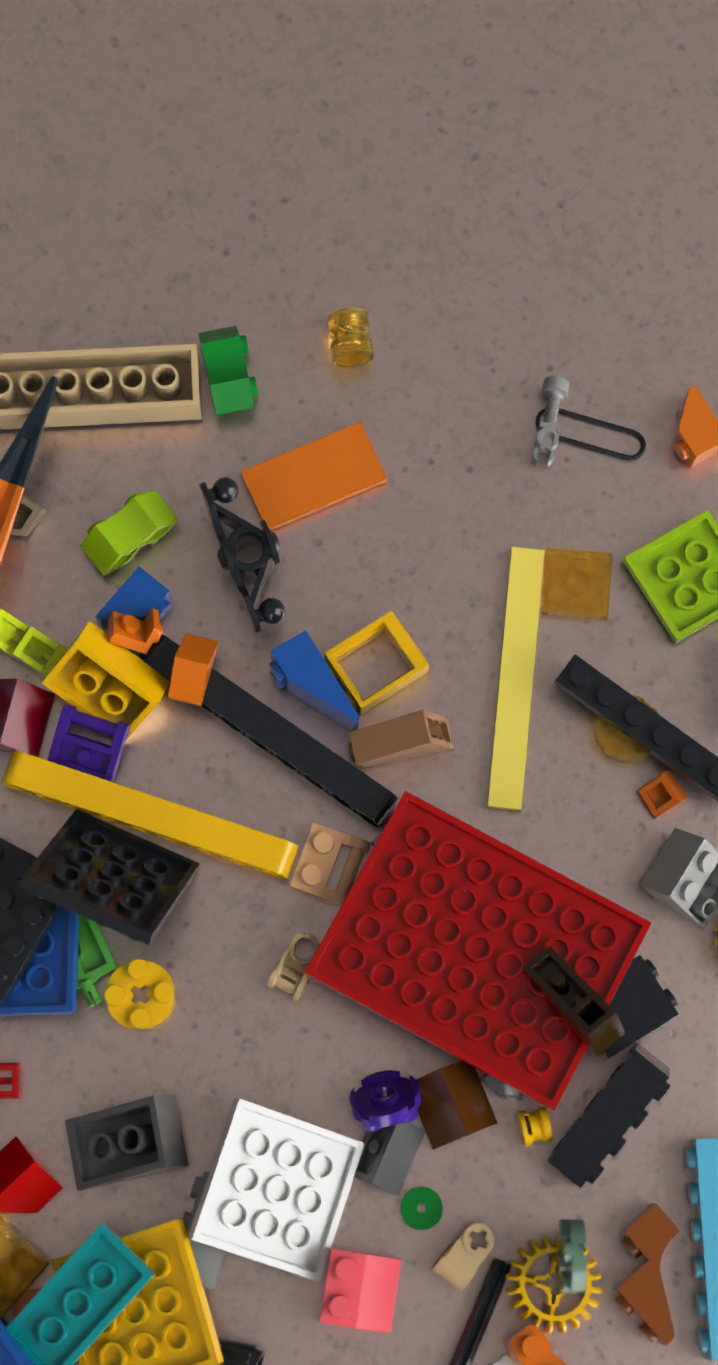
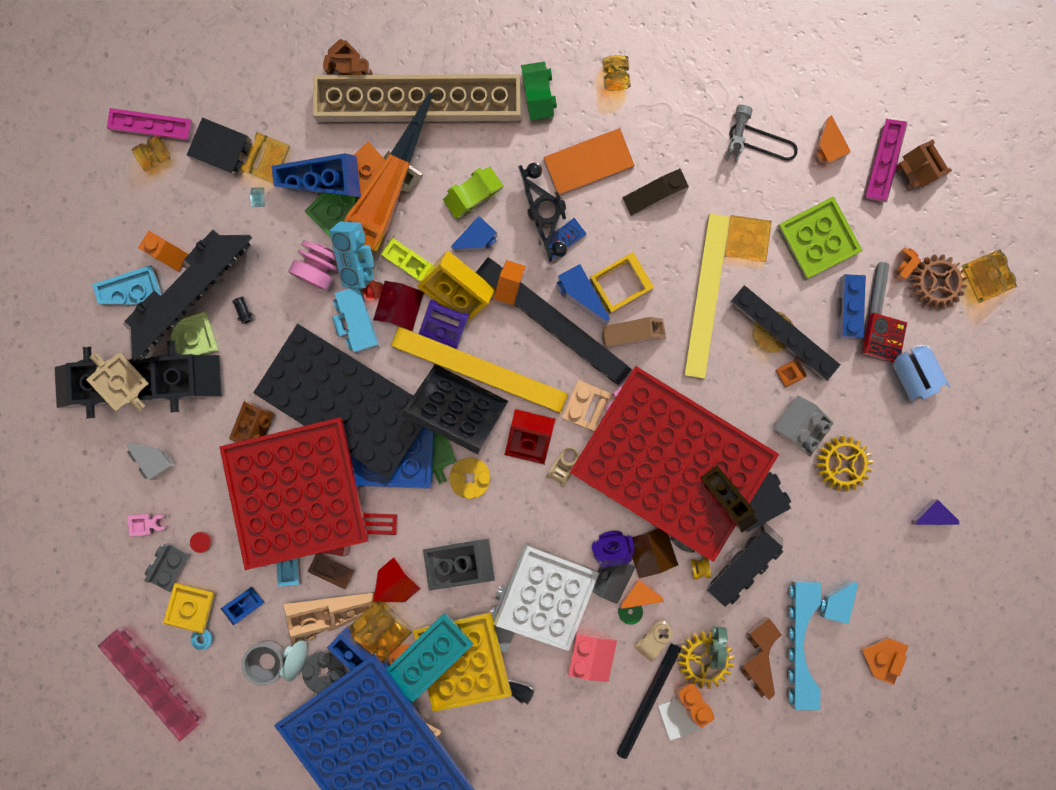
camera: 10 degrees right, 10 degrees up
orange bracket [108,608,163,654] -> none
none -> red slope [504,409,555,465]
none -> blue tile [546,217,587,259]
none -> orange slope [619,580,664,609]
none -> dark brown slope [622,168,689,216]

